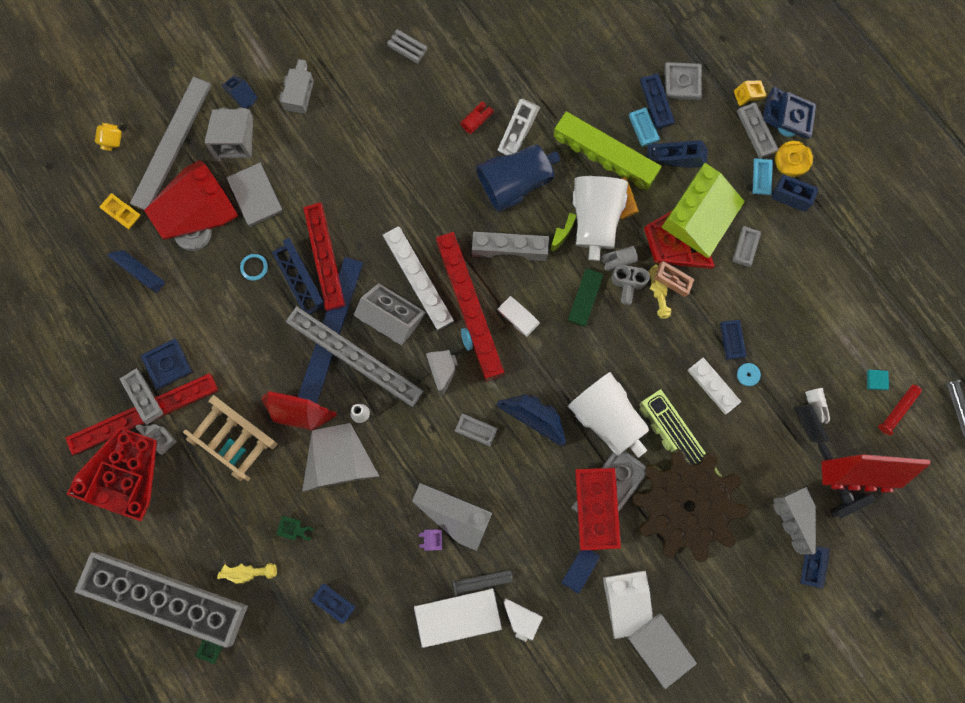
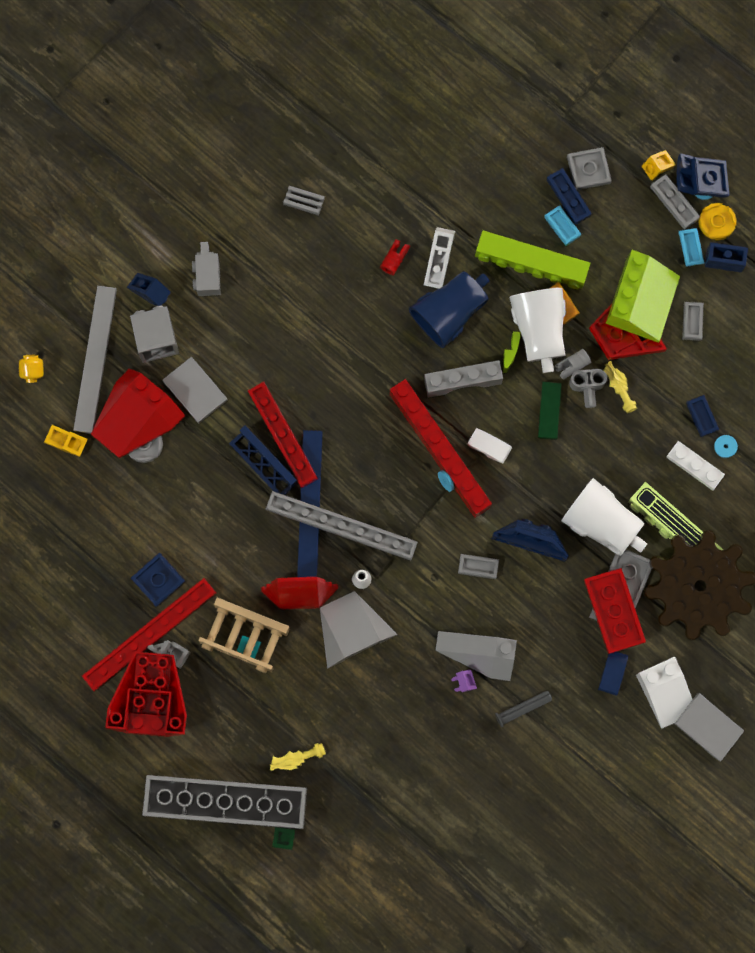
camera: 15 degrees left, 0 degrees up
dark blue slope [108,250,165,293] -> none
light grey plate [120,368,164,425] -> none
medium azure piece [240,254,268,281] -> none
dark green plate [276,515,314,541] -> none
dark blue plate [311,583,356,624] -> none
light grey slope [354,283,426,345] -> none
white plate [383,226,454,331] -> none
white tile [414,589,502,648] -> none
light grey slope [426,350,458,397] -> none
white slope [504,598,543,641] -> none
dark blue slope [647,140,708,168] -> none
nougat tile [654,261,694,297] -> none

